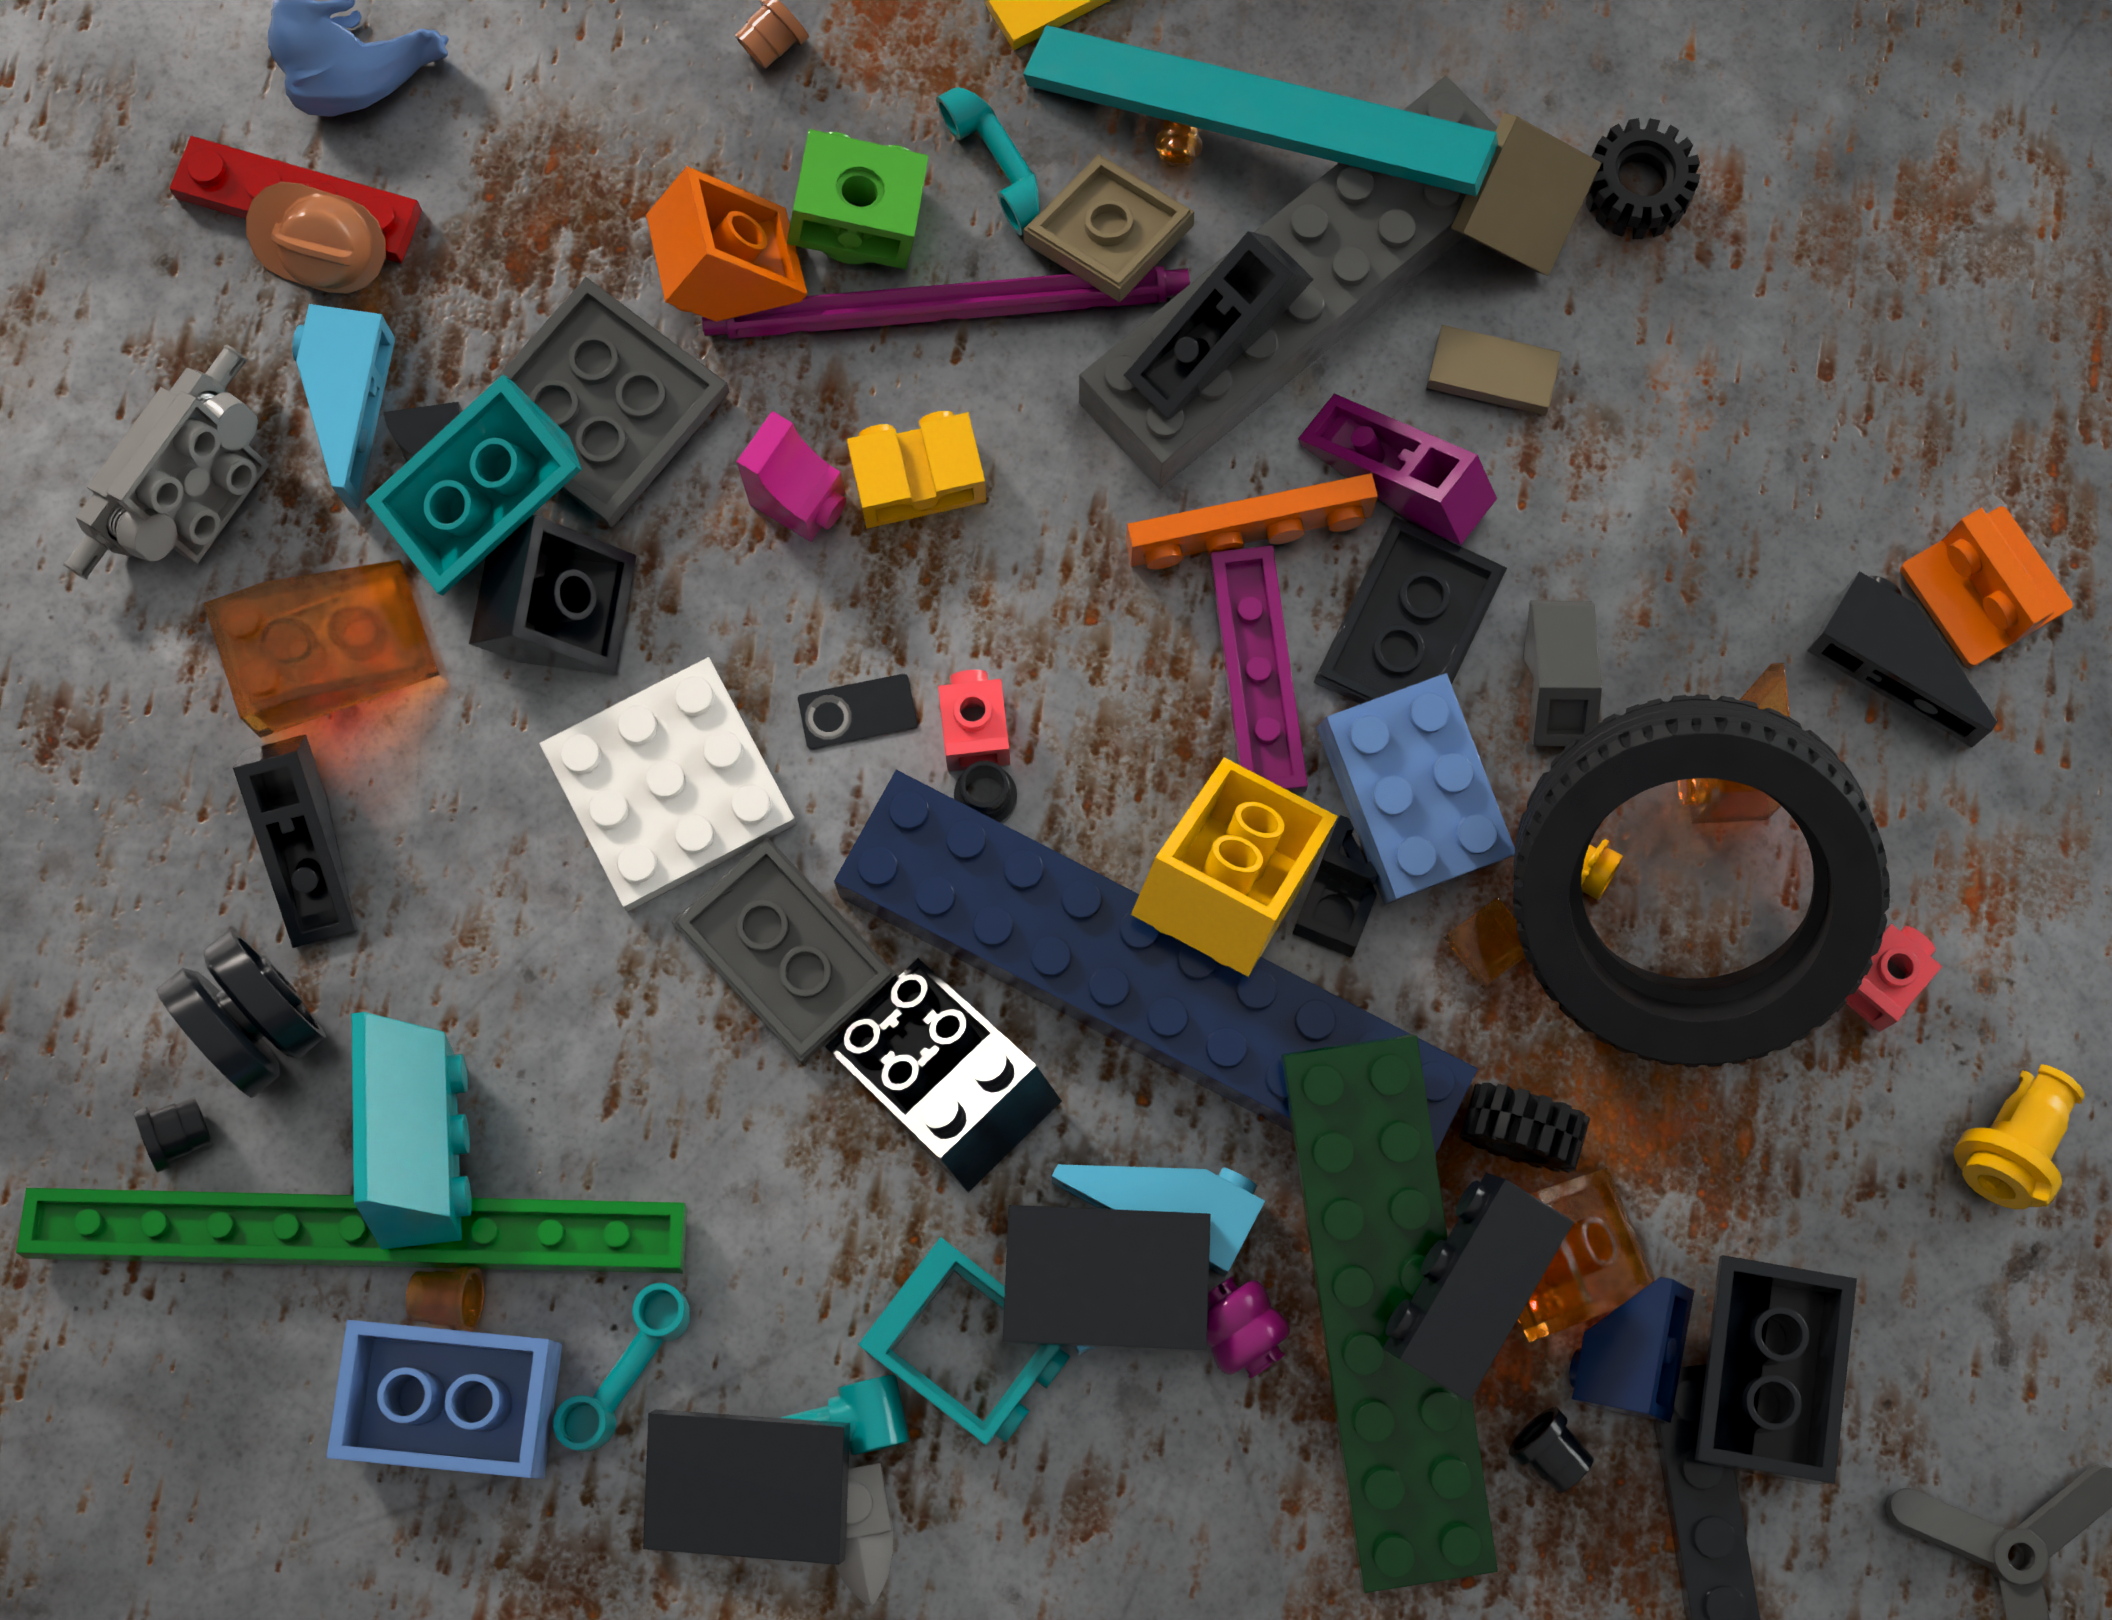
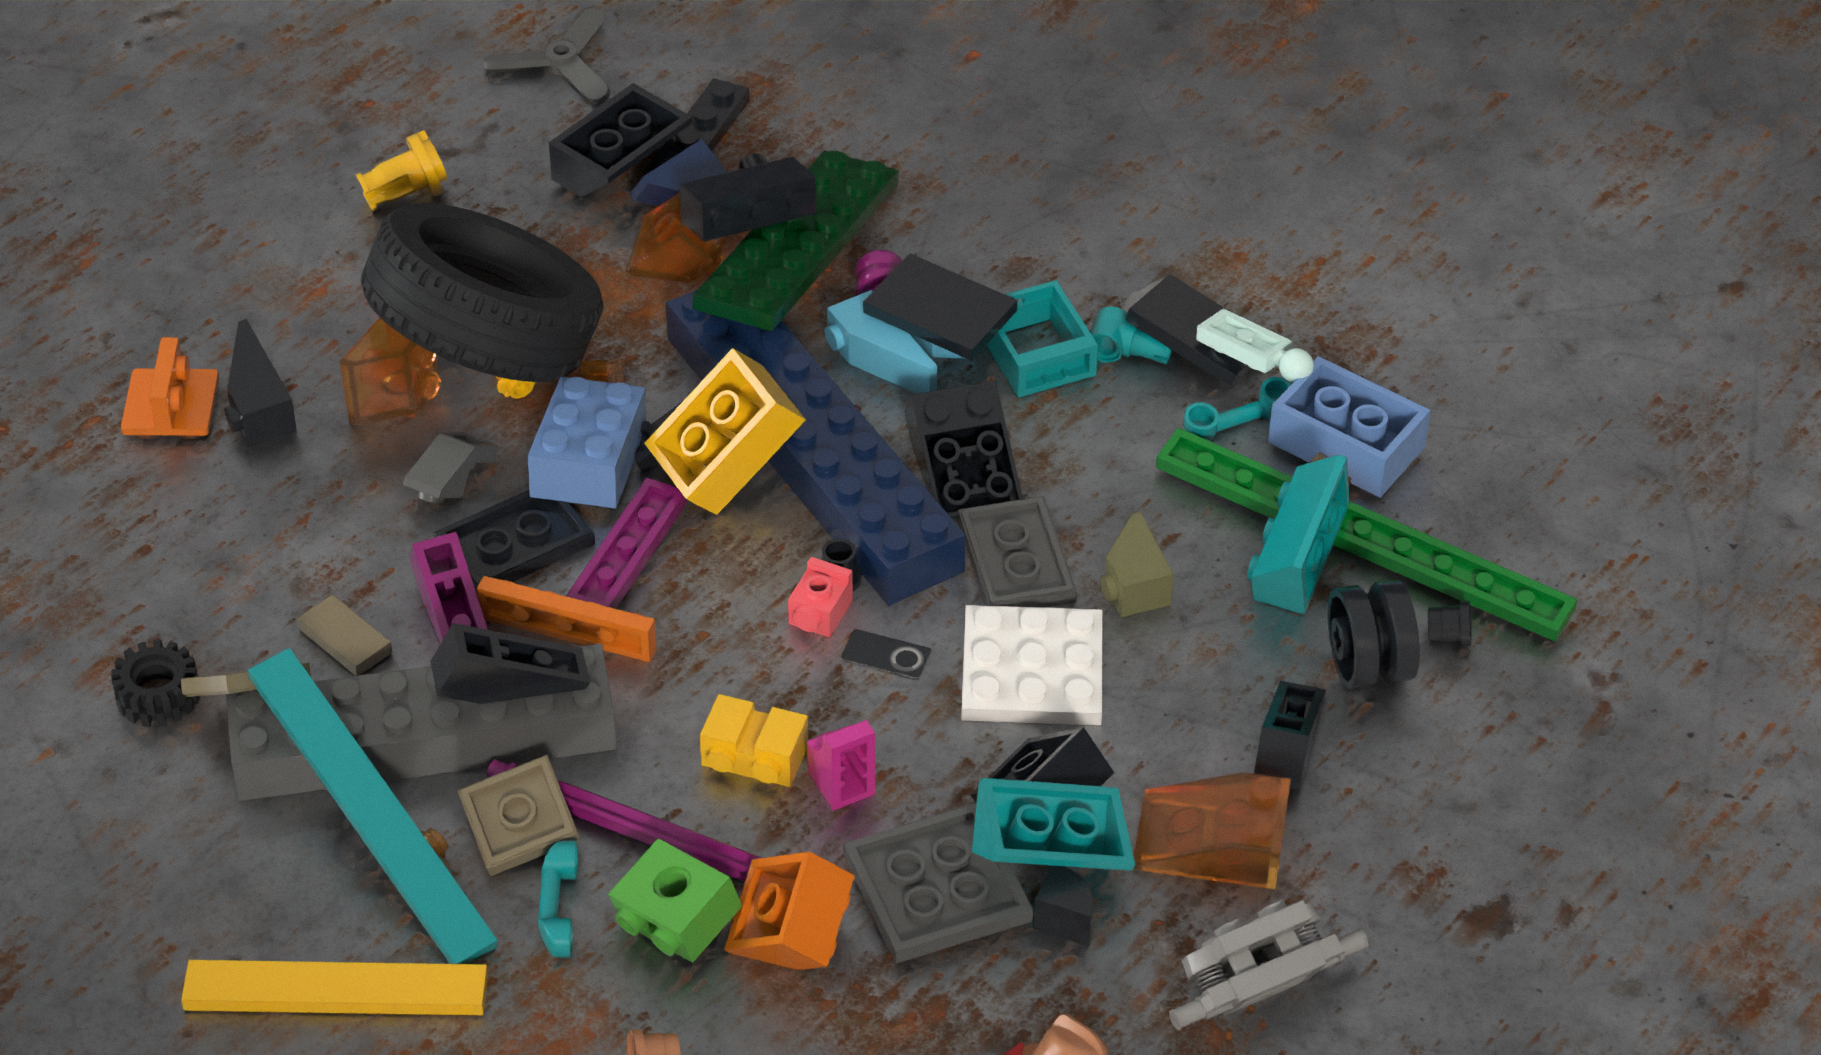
camera: 150 degrees left, 30 degrees down
medium azure slope [292,304,395,509] -> none
black tyre [1460,1083,1590,1173] -> none
none -> olive slope [1100,512,1174,618]
none -> light aqua plate [1196,308,1314,383]

